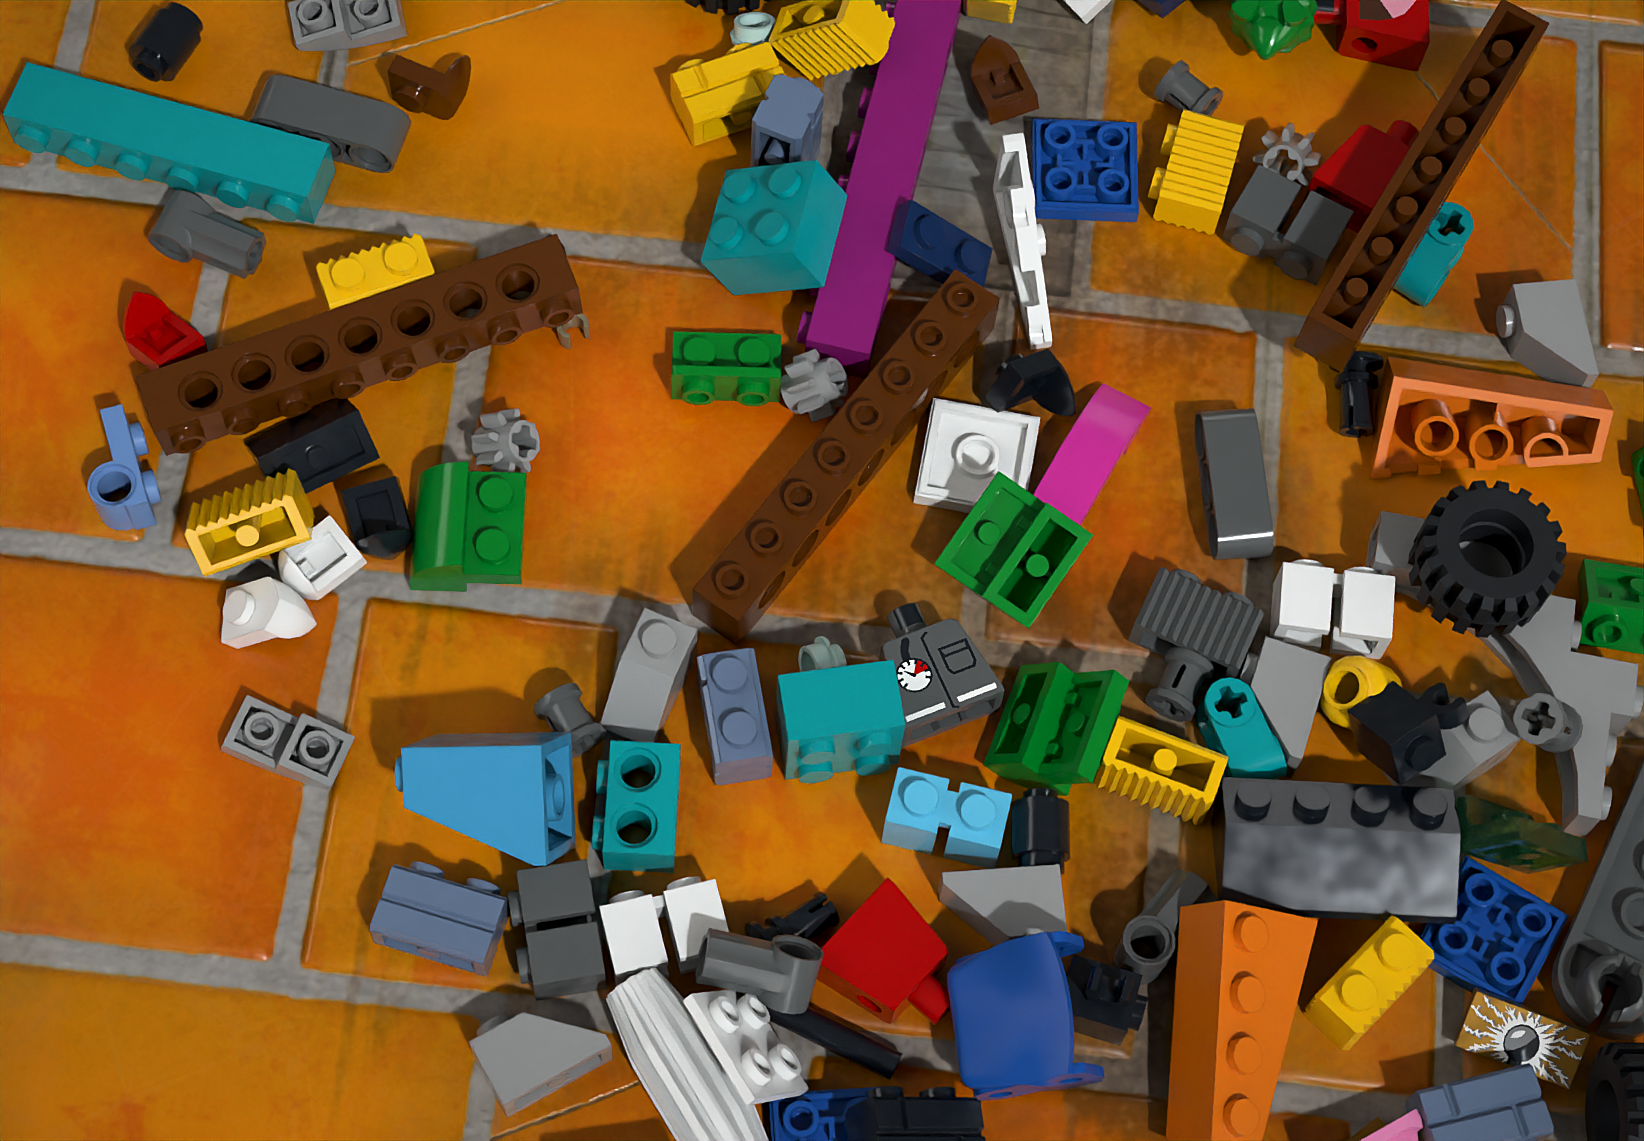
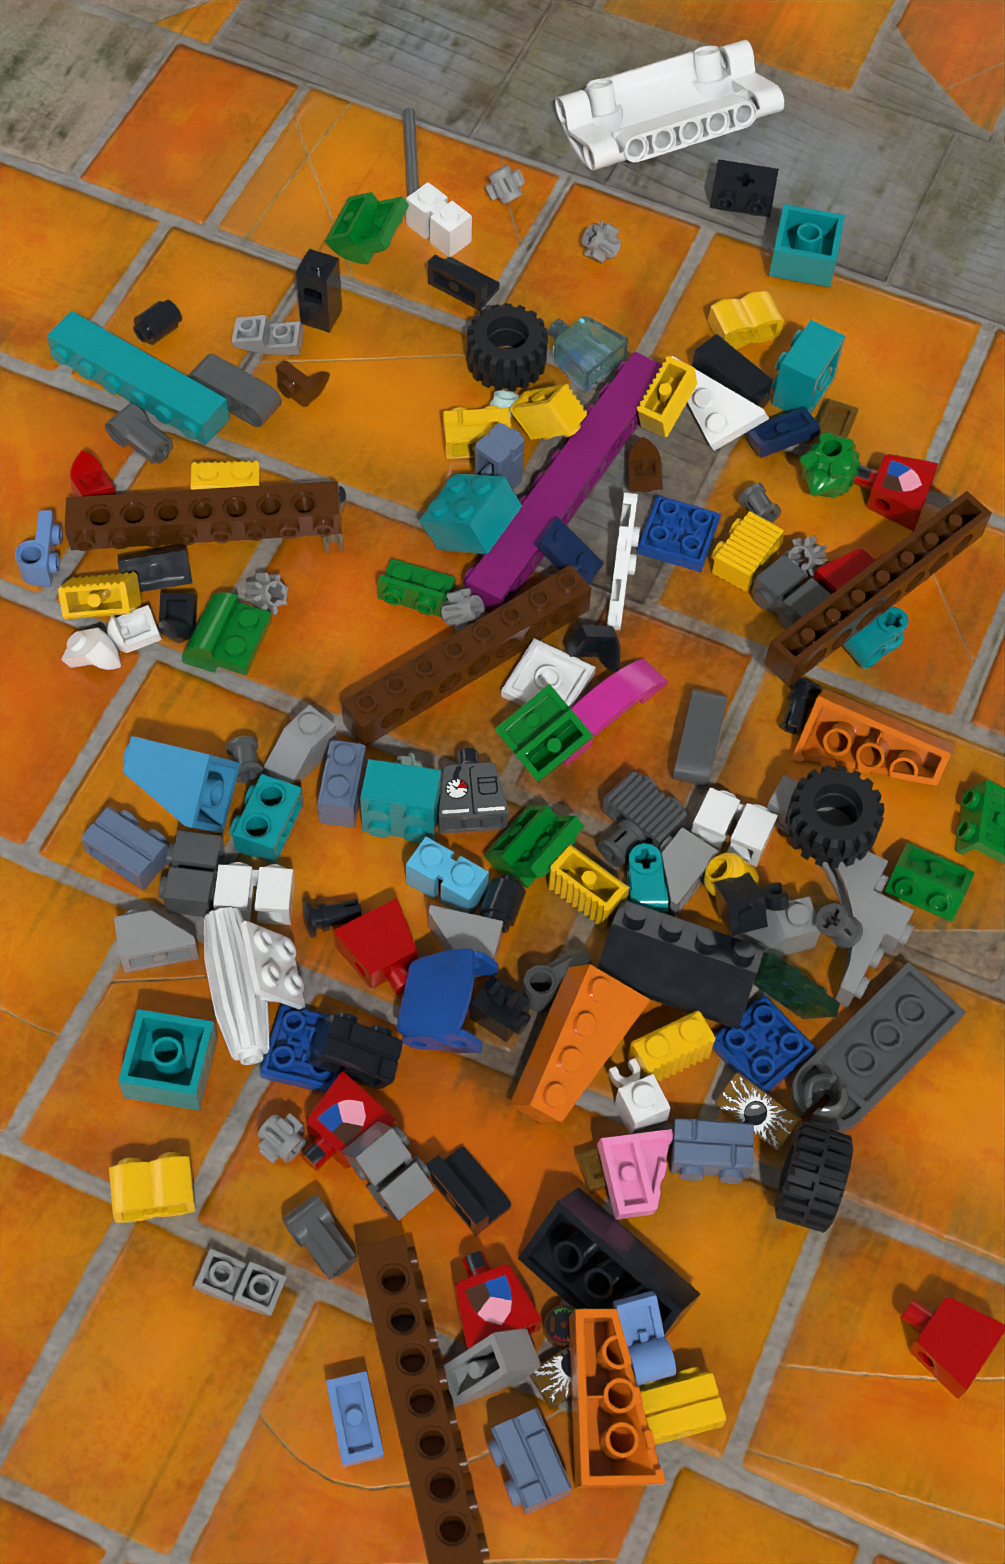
camera: 20 degrees right, 5 degrees down
light grey slope [220,695,355,790] -> none
dark grey piece [695,928,824,1014] -> none
black piece [766,1006,903,1080] -> none
light grey slope [1496,279,1599,388] -> none
none -> white brick [608,1058,671,1135]

